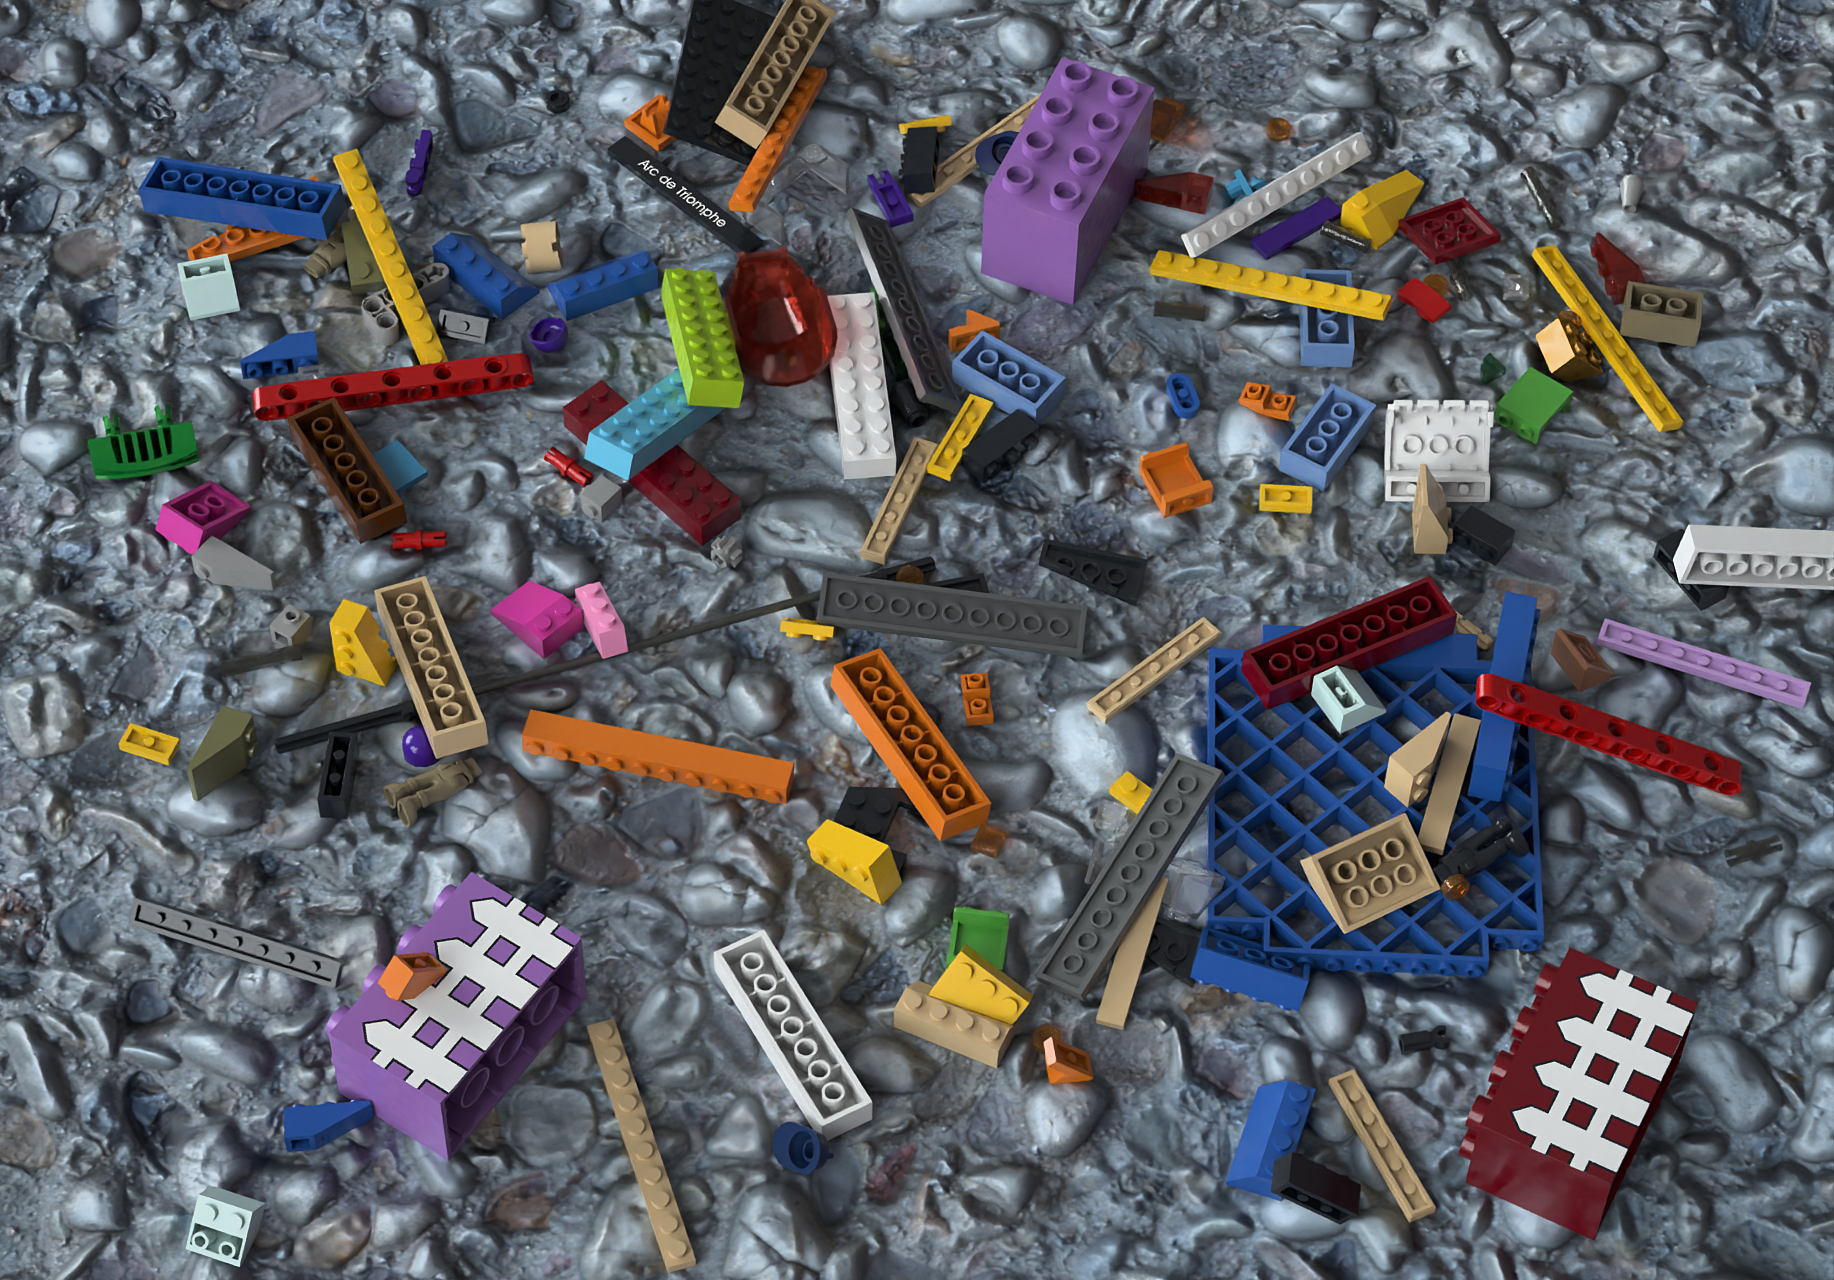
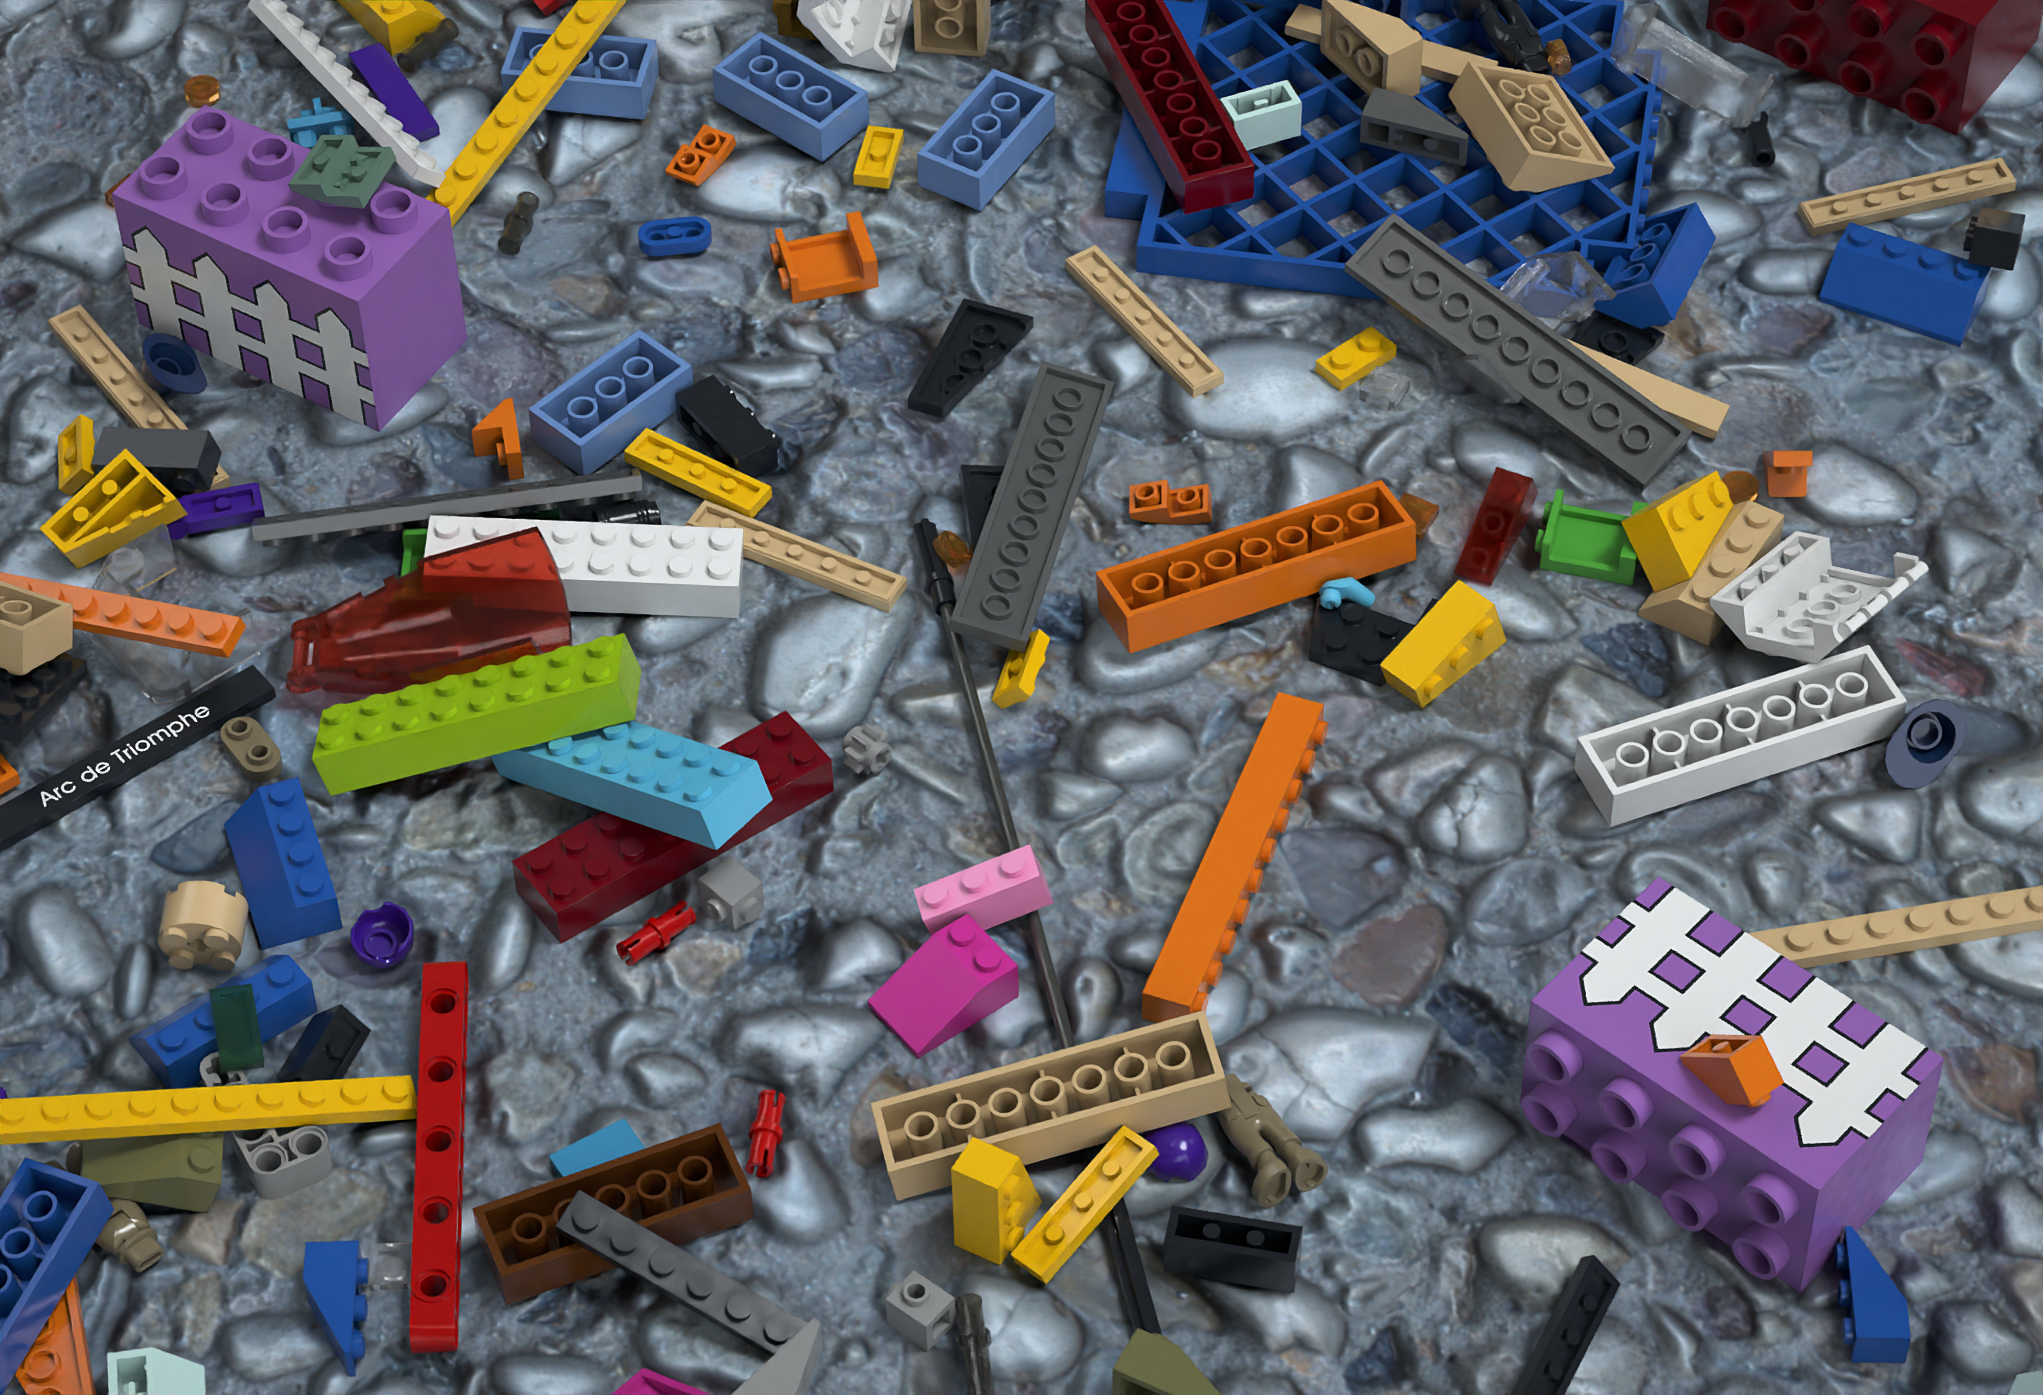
camera: 80 degrees left, 5 degrees down
none -> yellow wedge [39,448,188,569]
none -> clear green tile [209,984,265,1073]
none -> dark tan plate [220,717,283,782]
none -> sand green slope [288,135,396,208]
none -> black plate [555,1190,808,1357]
none -> medium blue brick [917,69,1055,211]
none -> yellow plate [1010,1125,1159,1284]
none -> medium azure arm [1319,577,1375,609]
none -> dark grey slope [1360,87,1469,167]
none -> clear red slope [1454,466,1538,586]
none -> clear windscreen [1610,2,1776,131]
none -> white slope [1710,531,1929,664]

